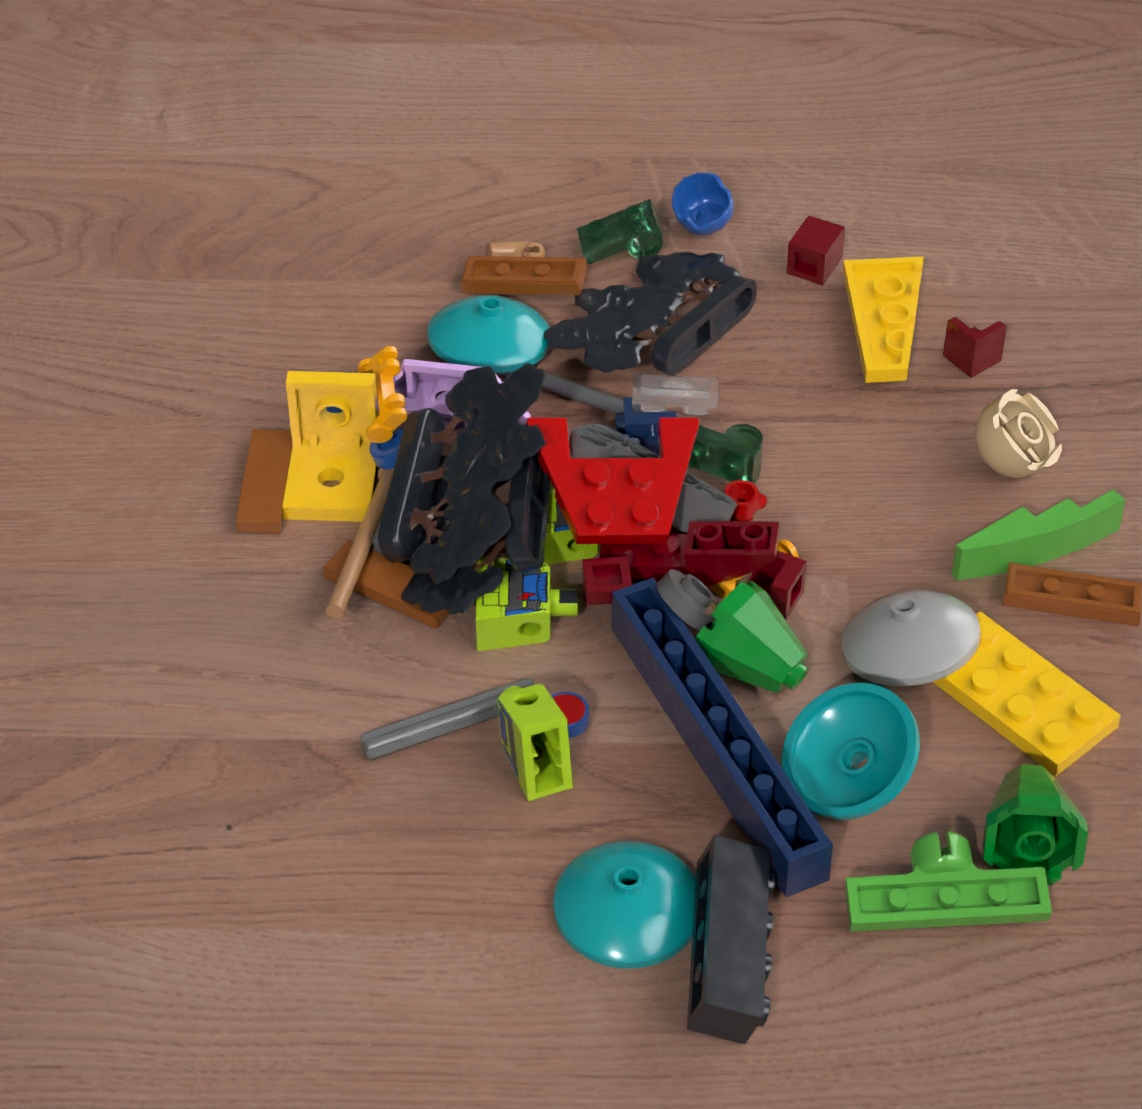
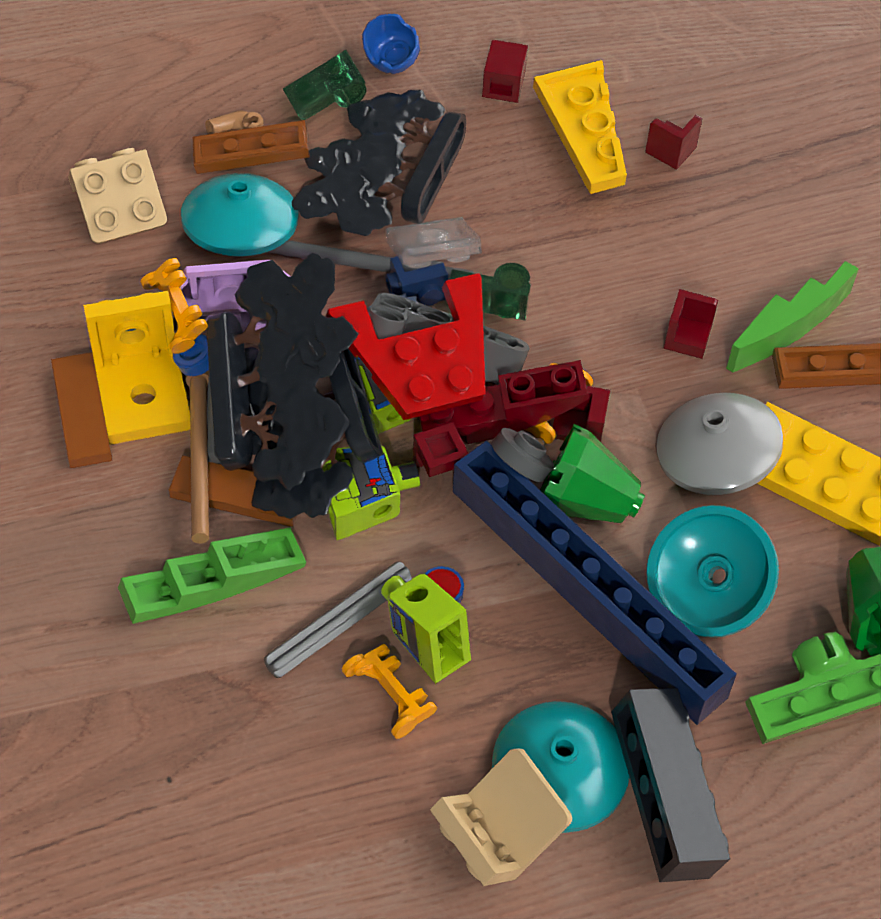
camera: 20 degrees left, 10 degrees up
red plate [724,480,767,521] -> none
tan cylinder [975,389,1062,478] -> none
none -> tan bracket [68,148,167,244]
none -> bright green slope [118,528,306,624]
none -> light orange piece [342,644,437,739]
none -> tan bracket [430,748,572,886]
none -> dark red panel [664,289,718,359]

